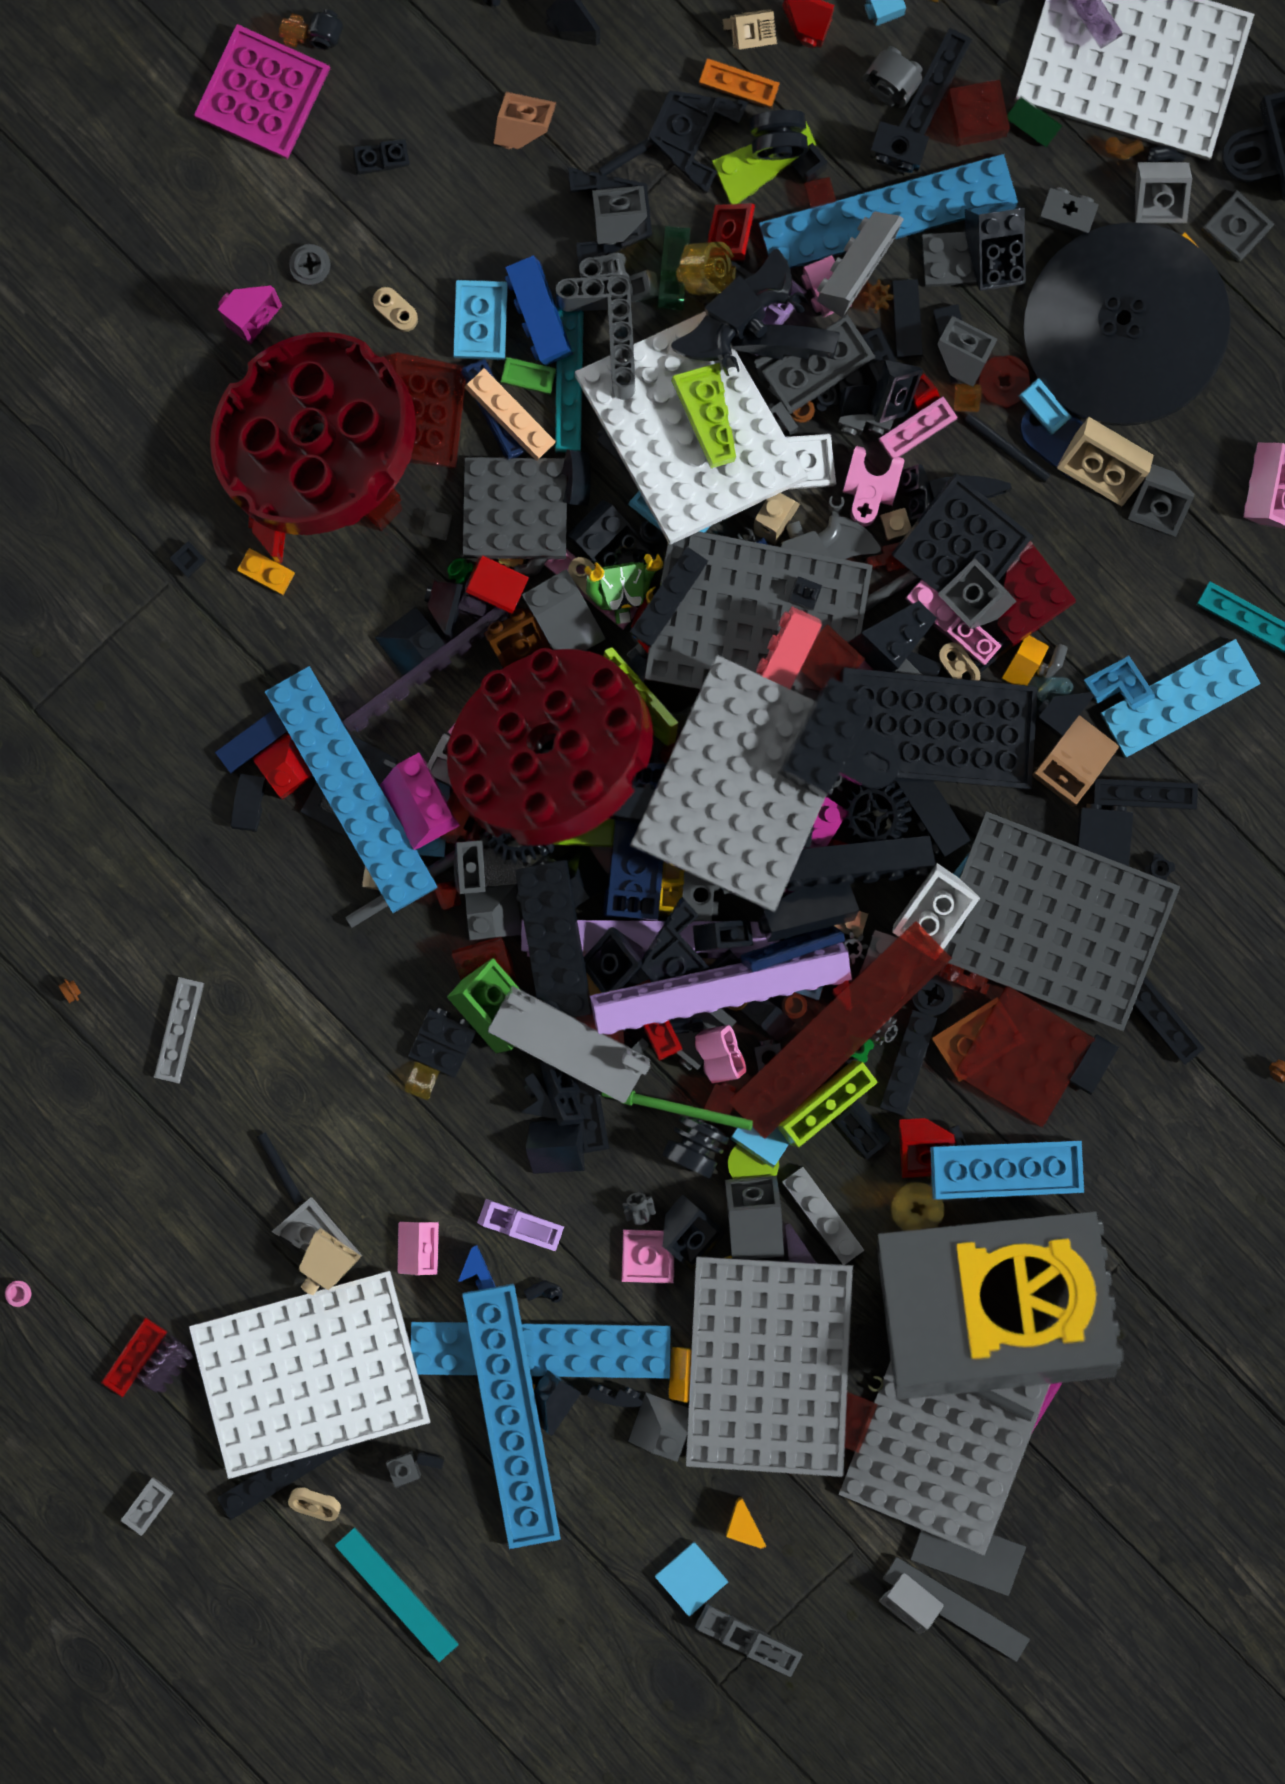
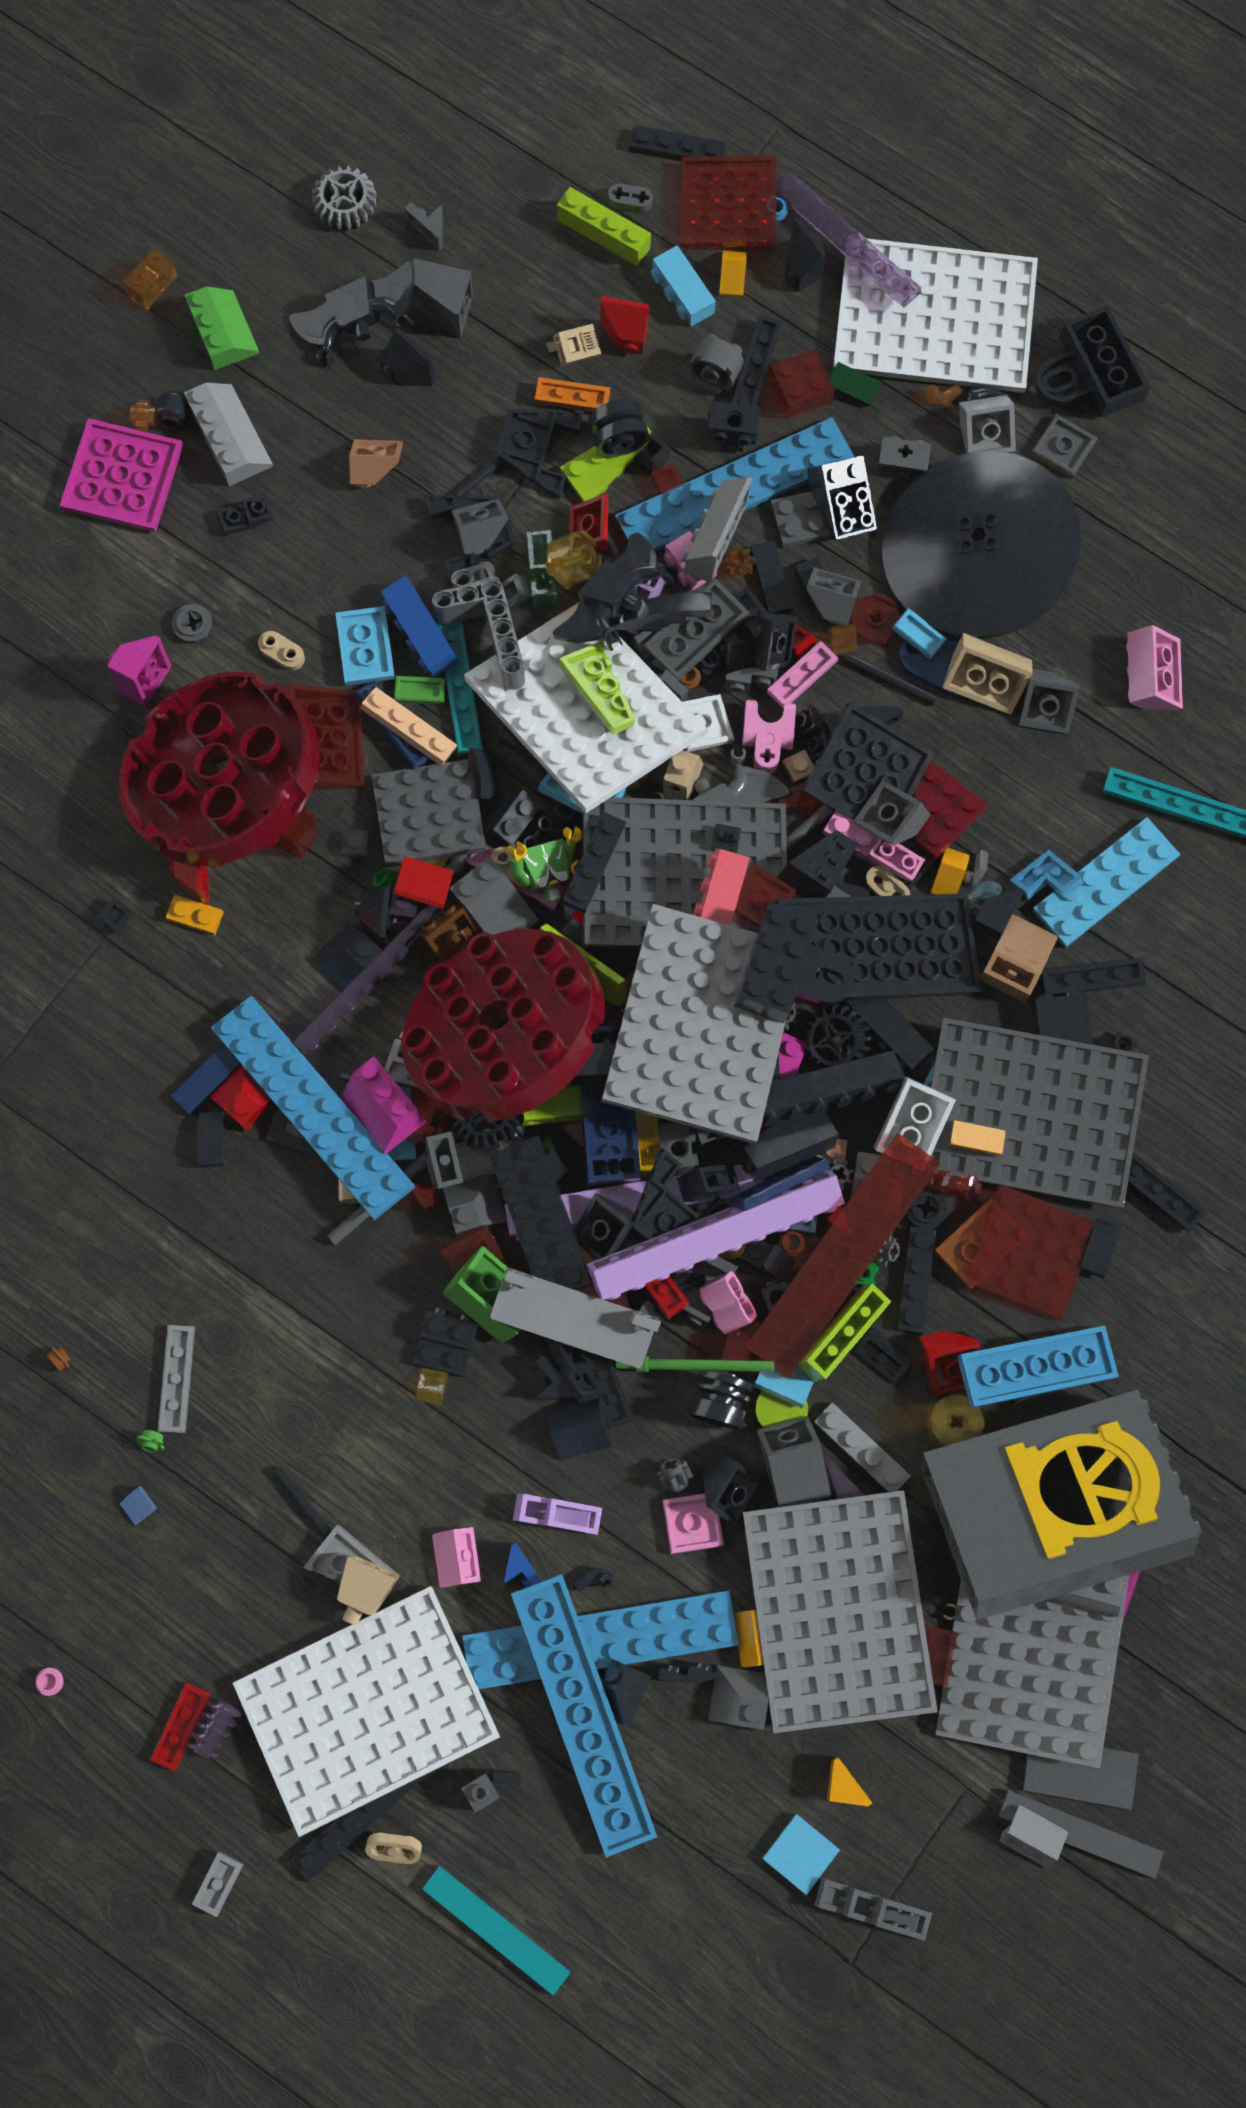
camera: 10 degrees left, 10 degrees down
none -> medium blue slope [120,1486,157,1525]
none -> bright green plate [136,1430,164,1453]
none -> light grey slope [184,383,273,486]
none -> light orange slope [949,1120,1006,1157]

